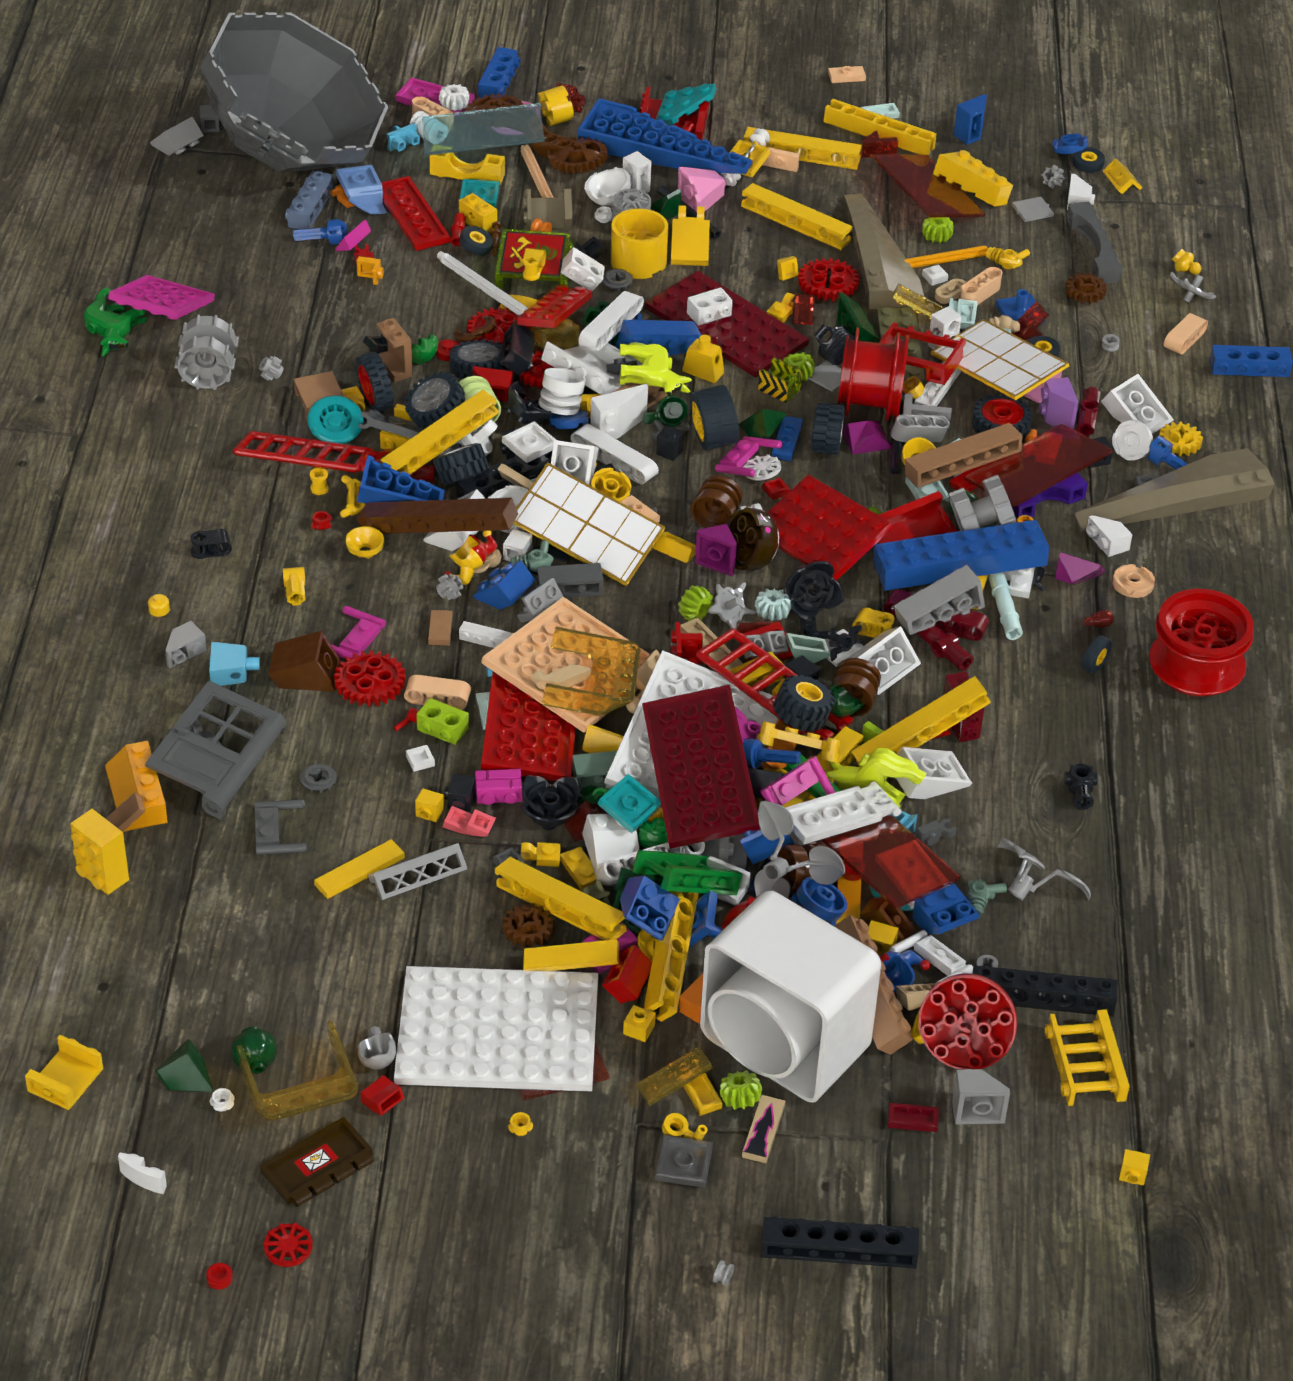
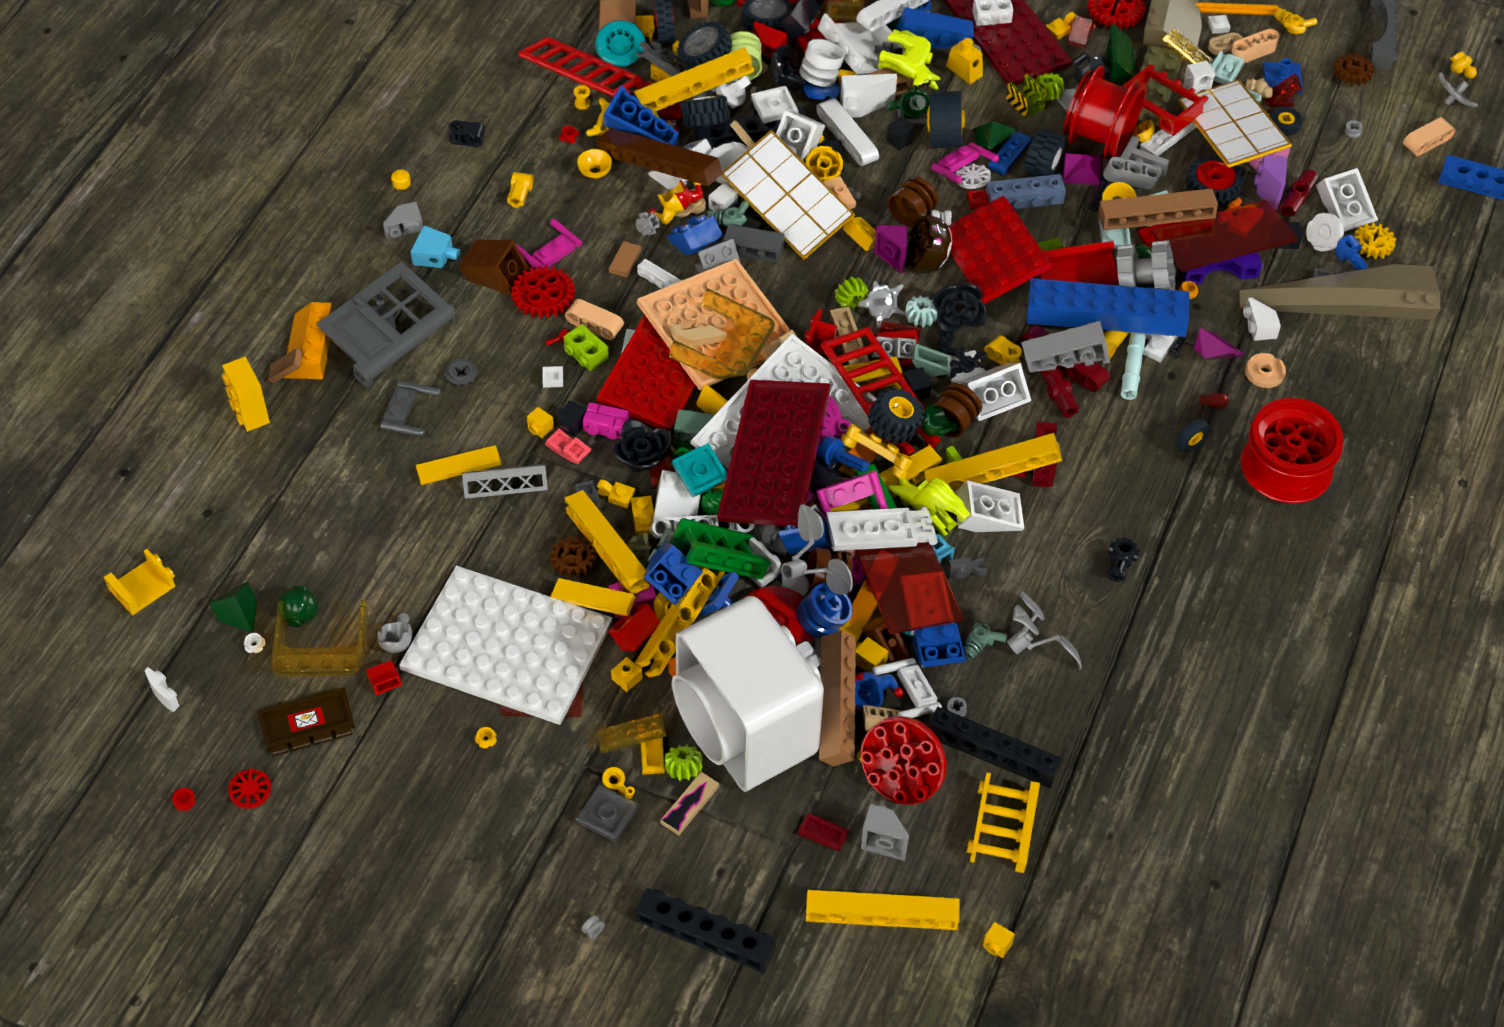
camera: 20 degrees right, 10 degrees up
none -> yellow piece [806,890,959,930]
none -> sand blue brick [986,174,1066,209]

